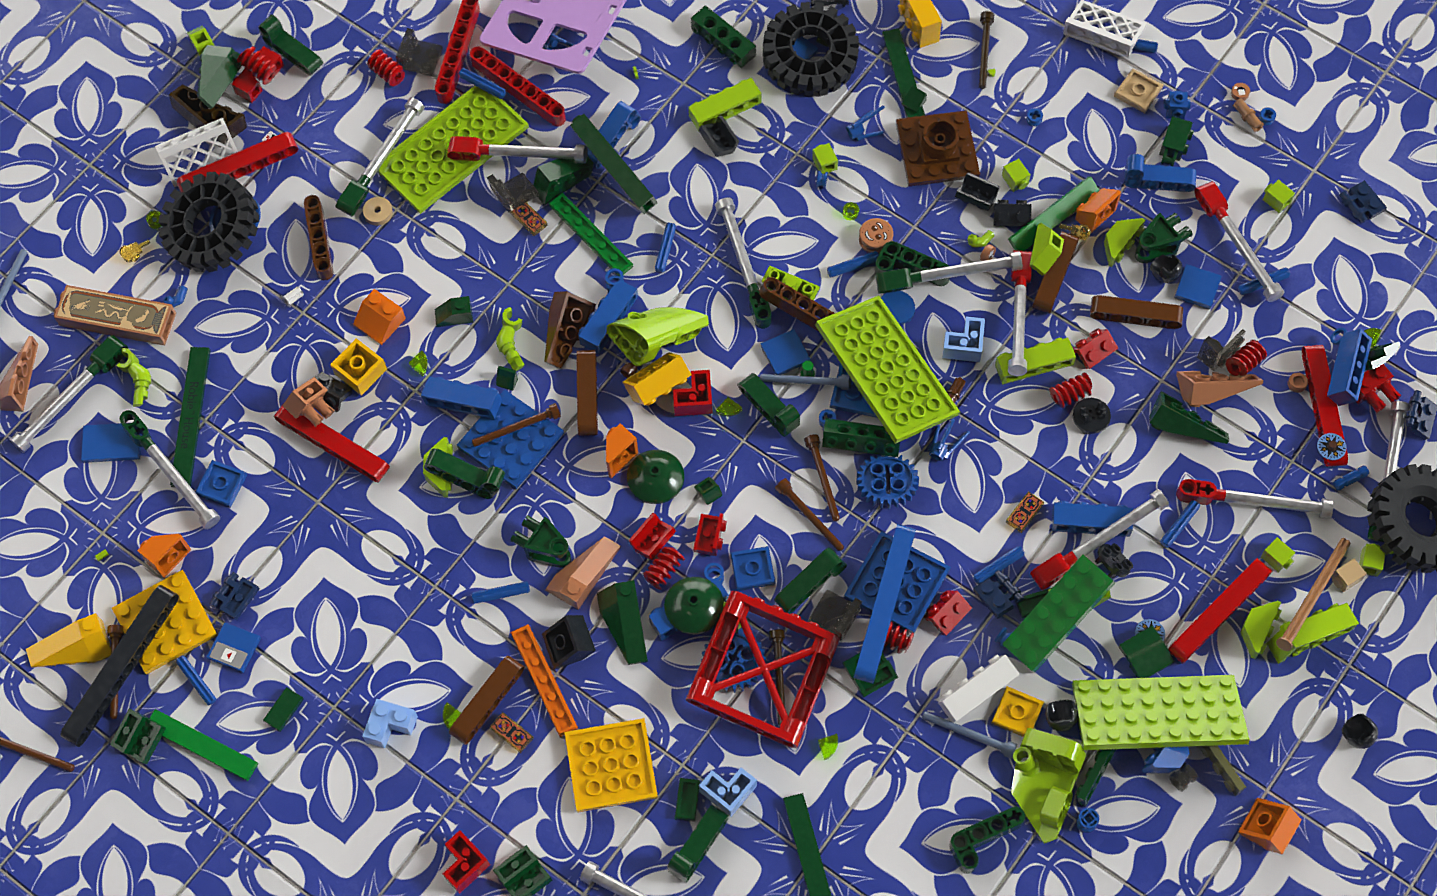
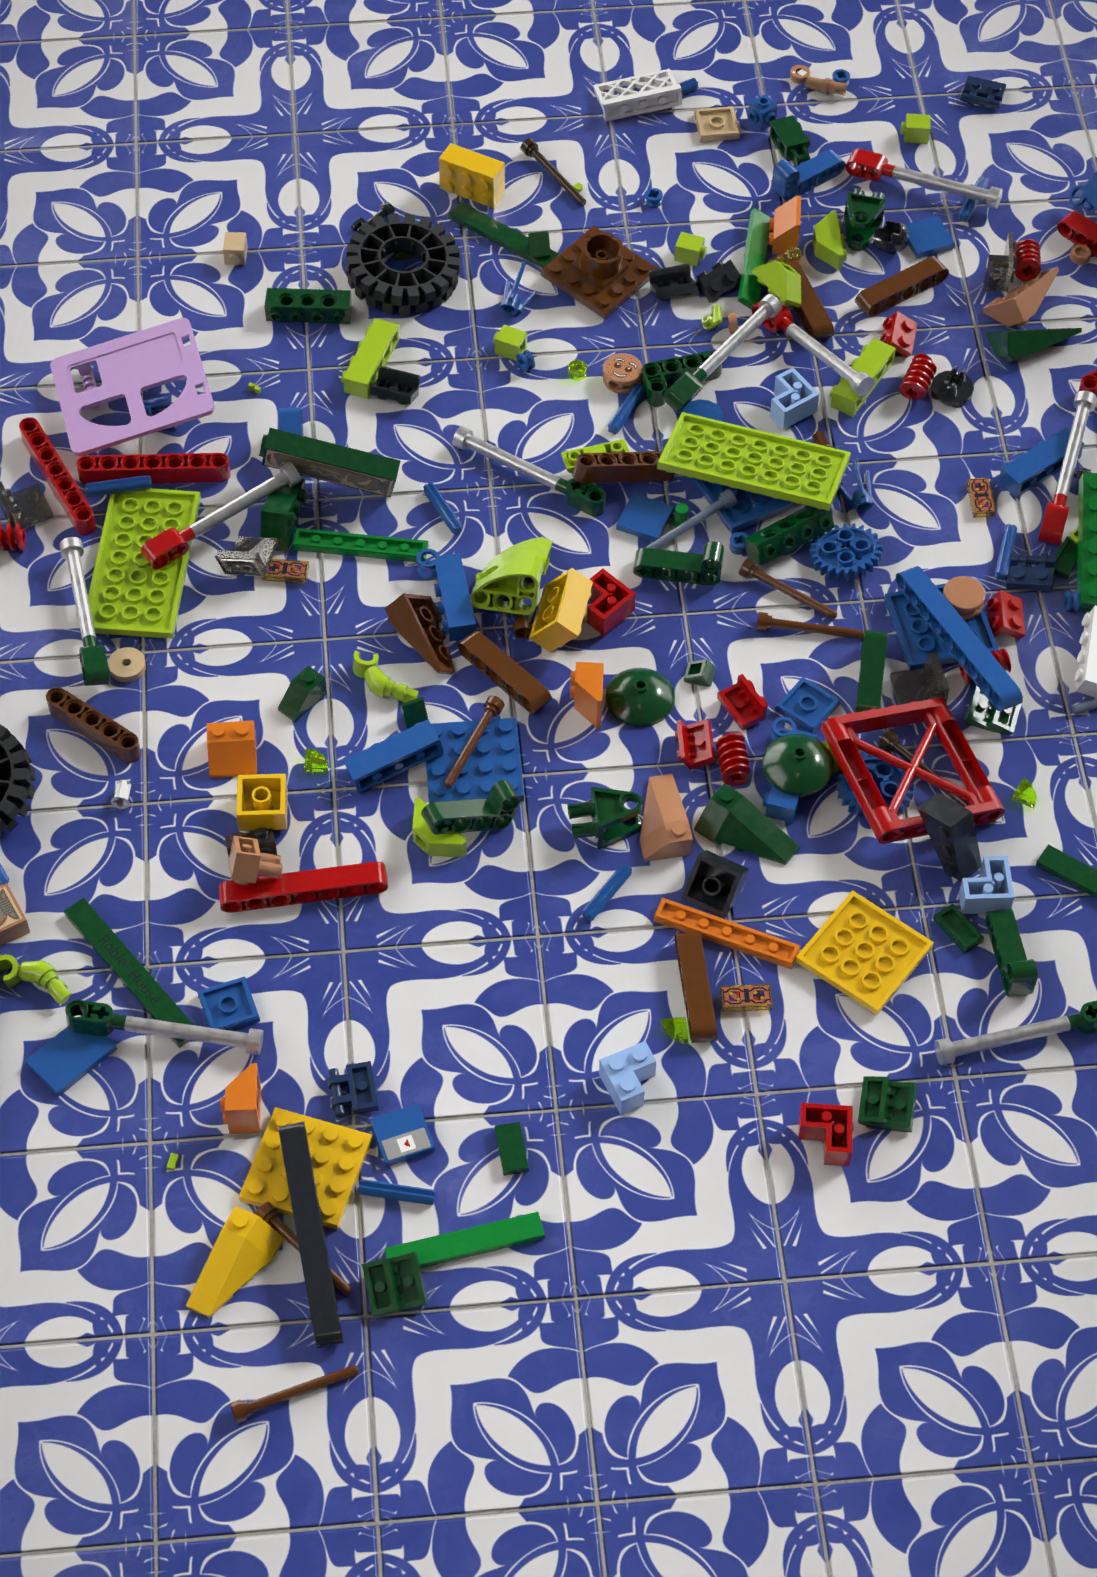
camera: 45 degrees left, 10 degrees down
clear neon green tile [716,397,743,416] -> none
none -> black wedge [917,793,982,882]
none -> nougat head [943,576,986,620]

